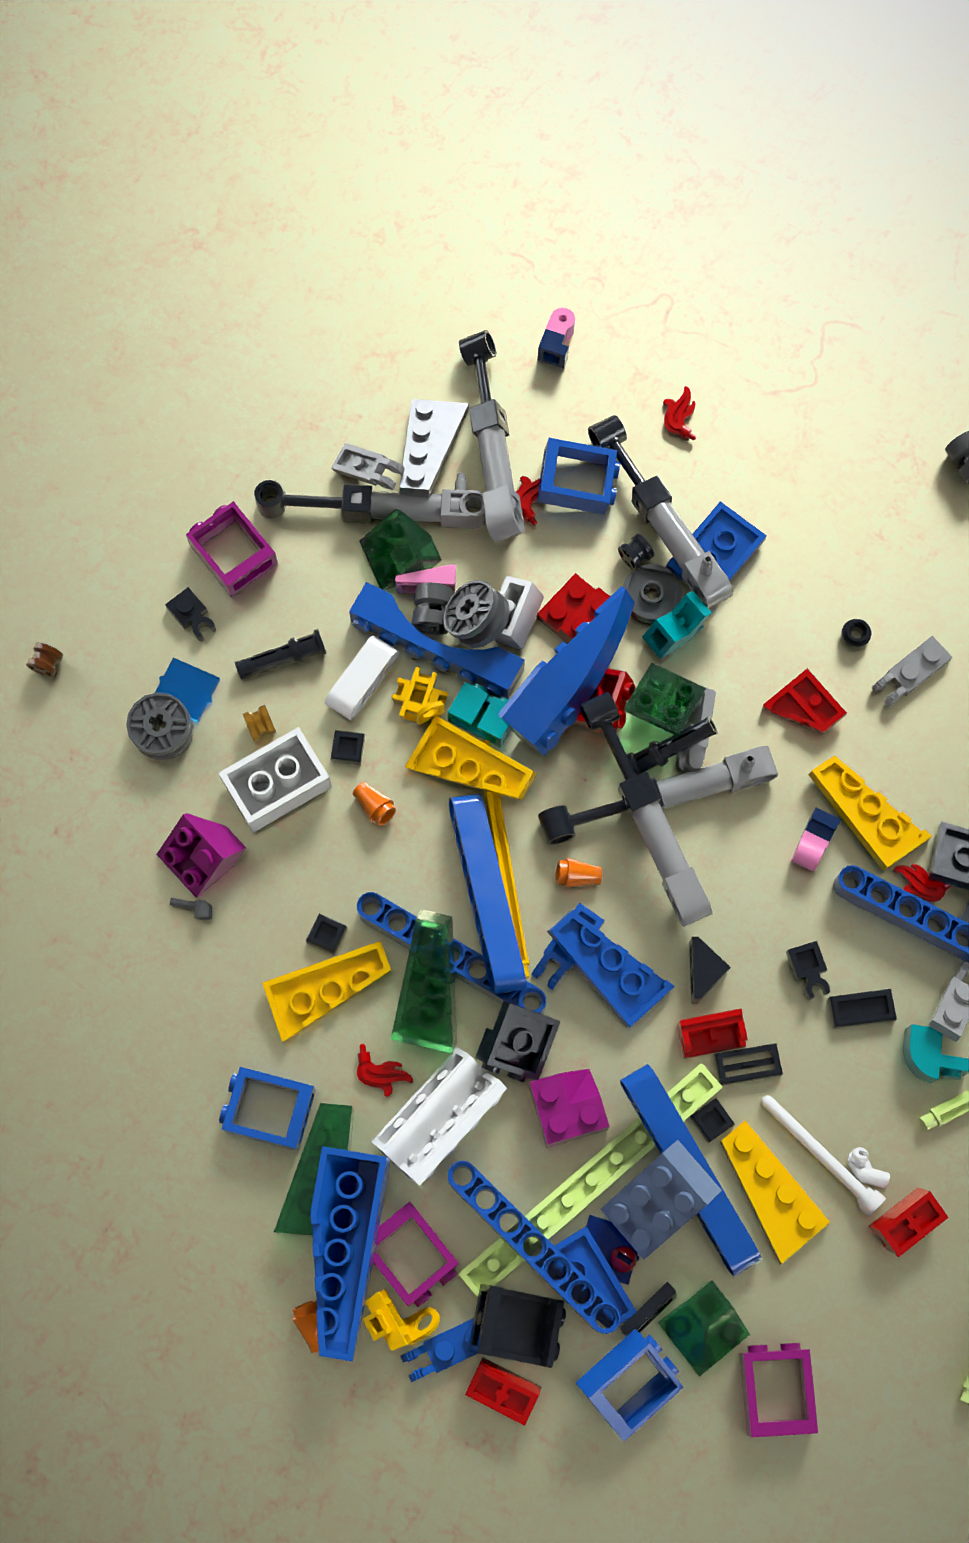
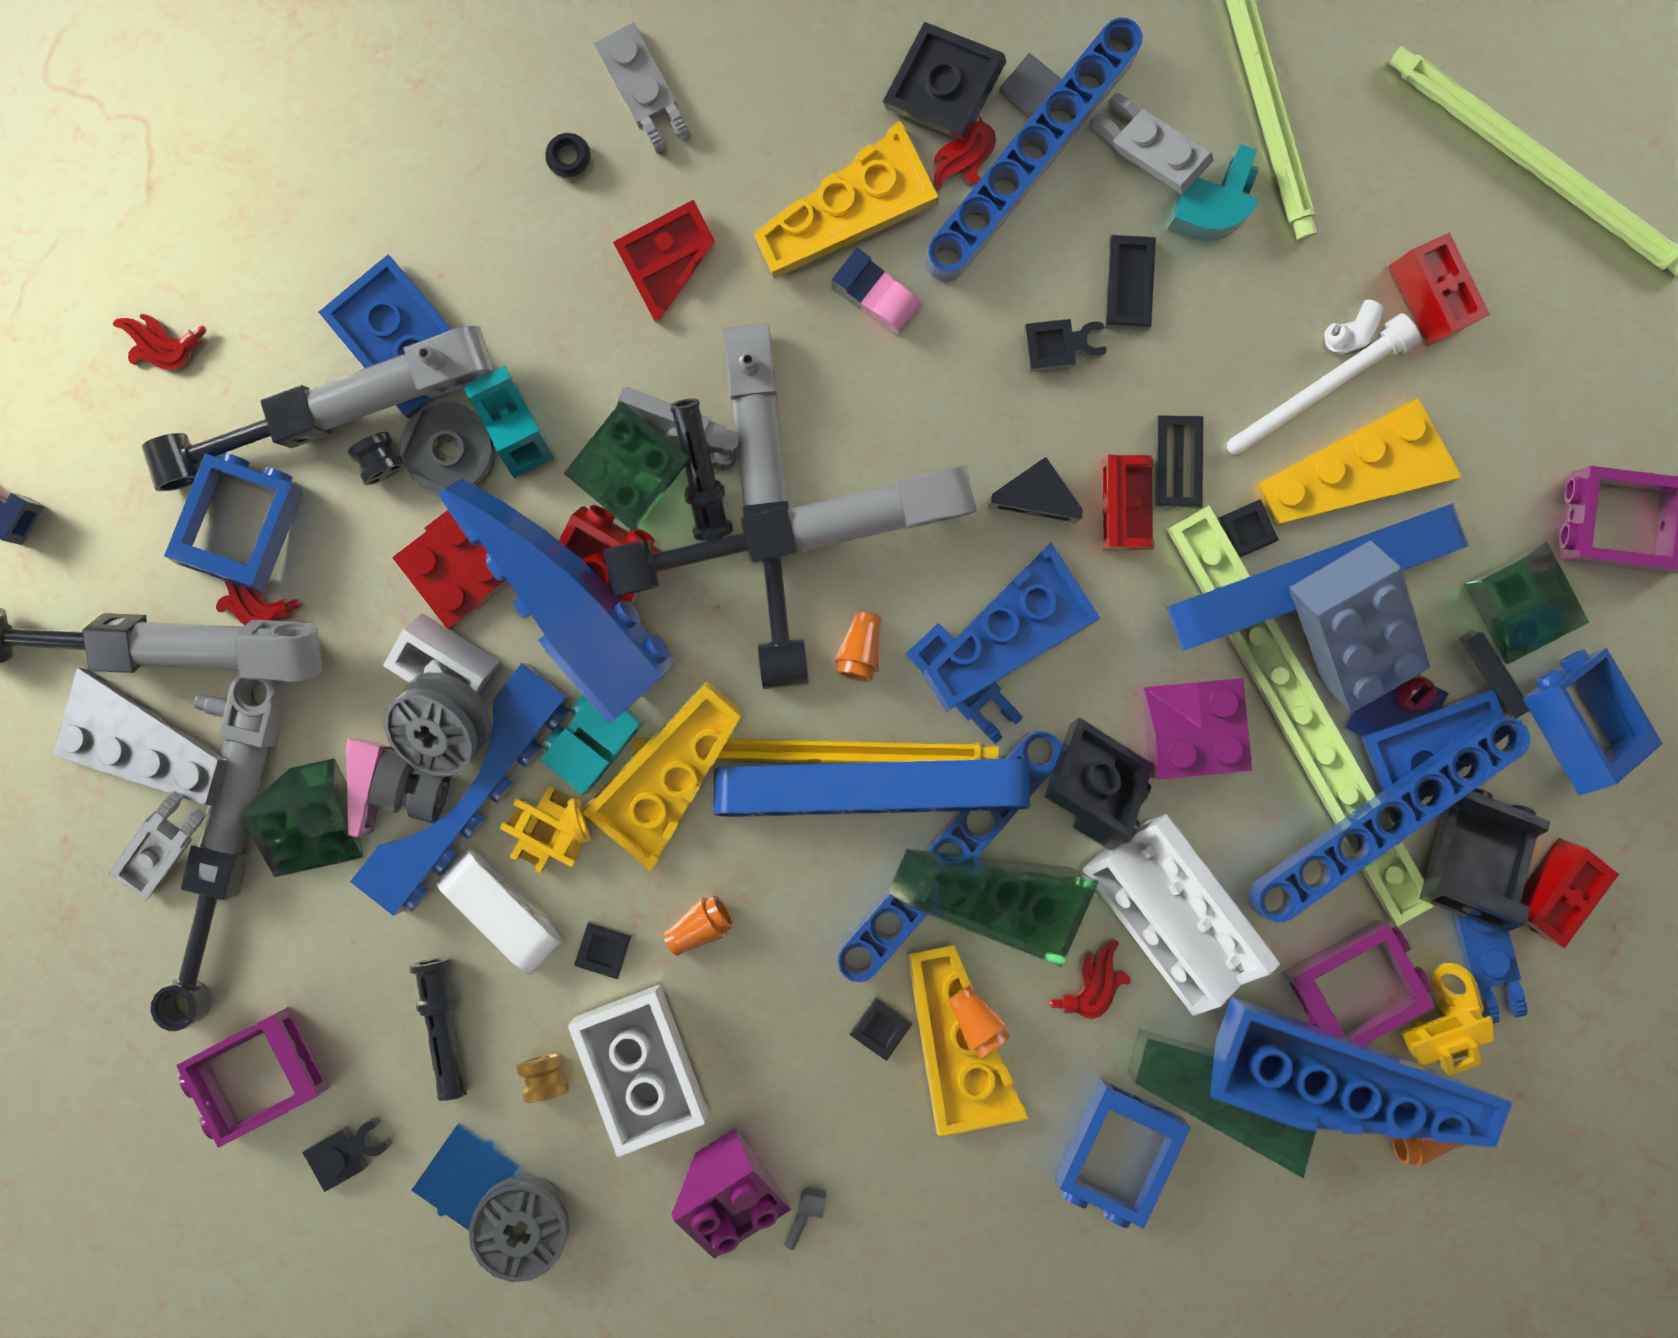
camera: 70 degrees left, 15 degrees up
none -> orange cone [947,985,1010,1058]

